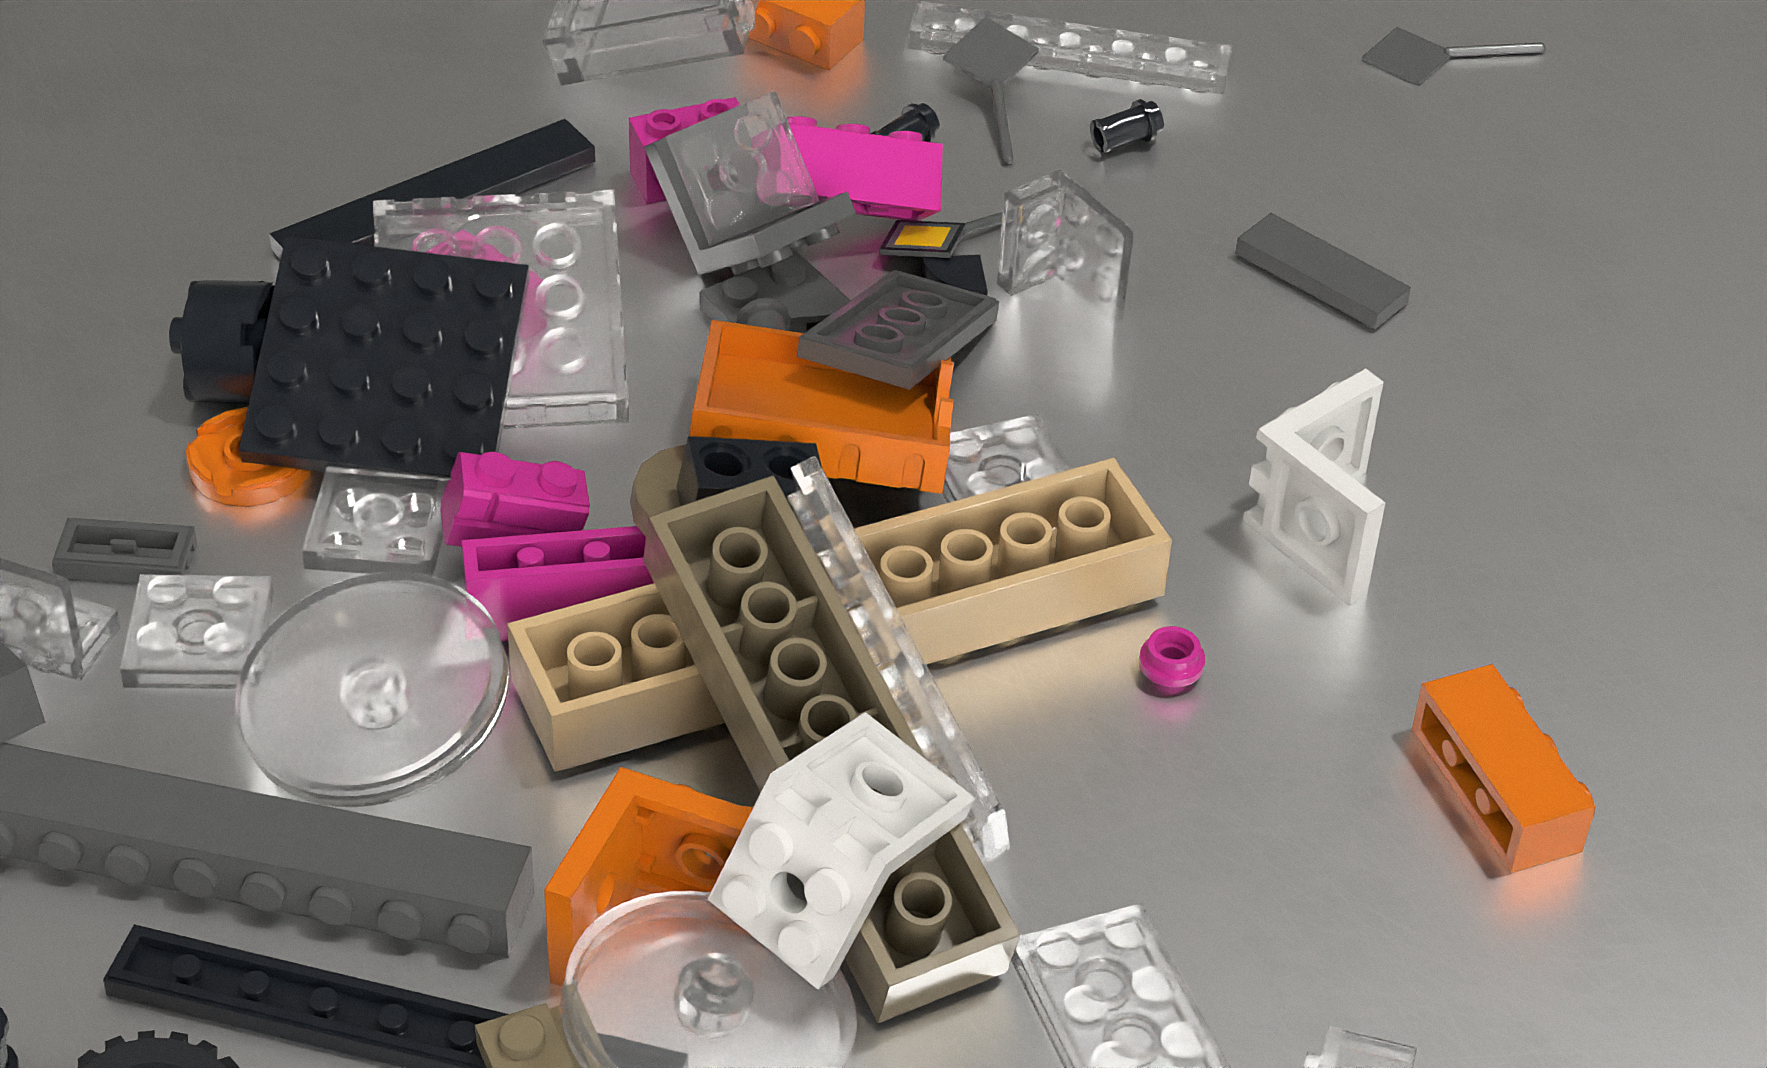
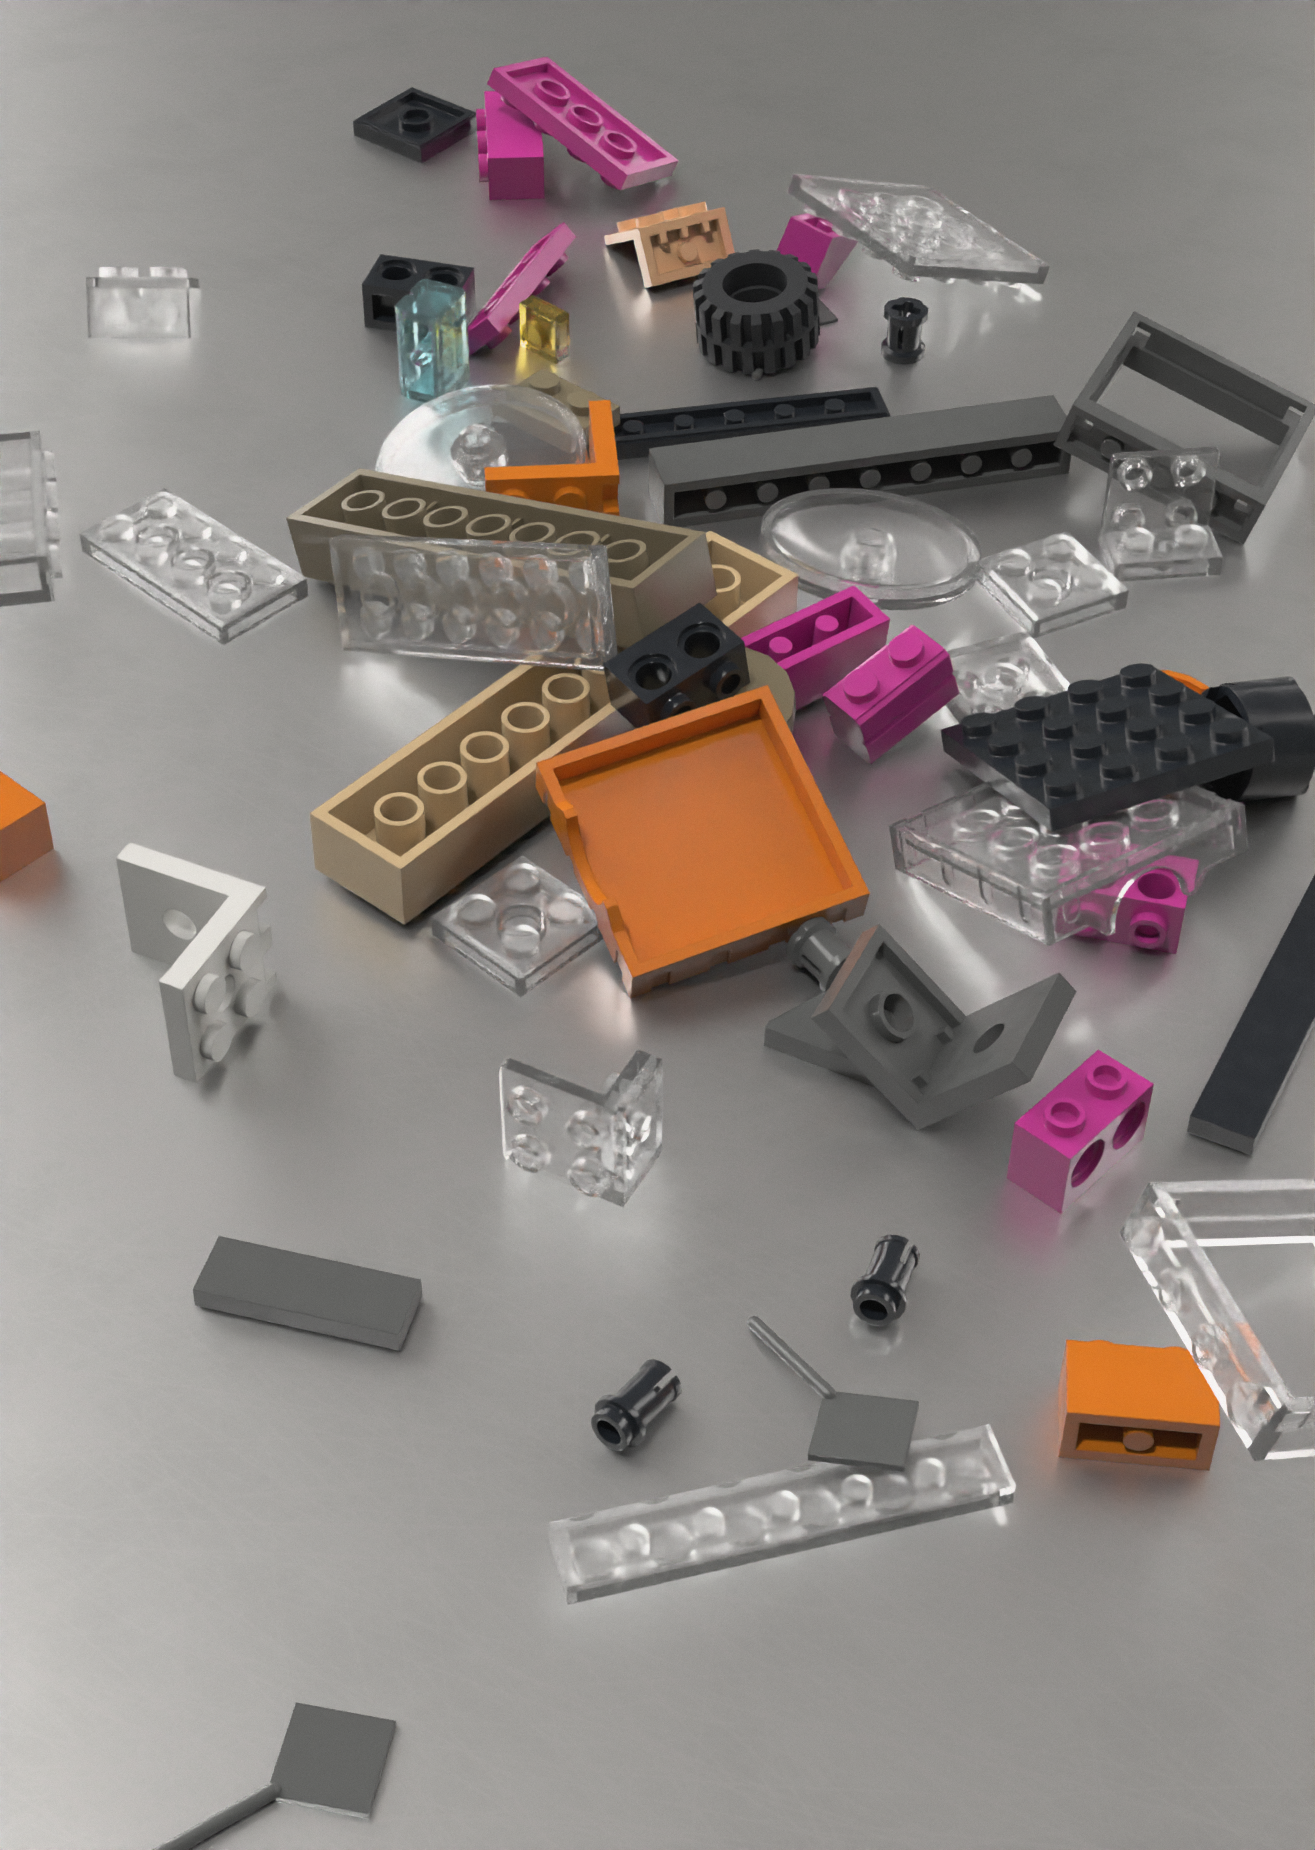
camera: 155 degrees right, 0 degrees up
dark grey tile [52,518,197,587] -> none
clear plate [665,92,820,246] -> none
white bracket [707,712,976,990] -> none
dark pink brick [760,116,943,221] -> none
dark grey tile [796,270,1000,390] -> none
piece [879,199,1052,258] -> none
black tile [922,255,988,296] -> none
dark pink plate [1139,626,1205,687] -> none

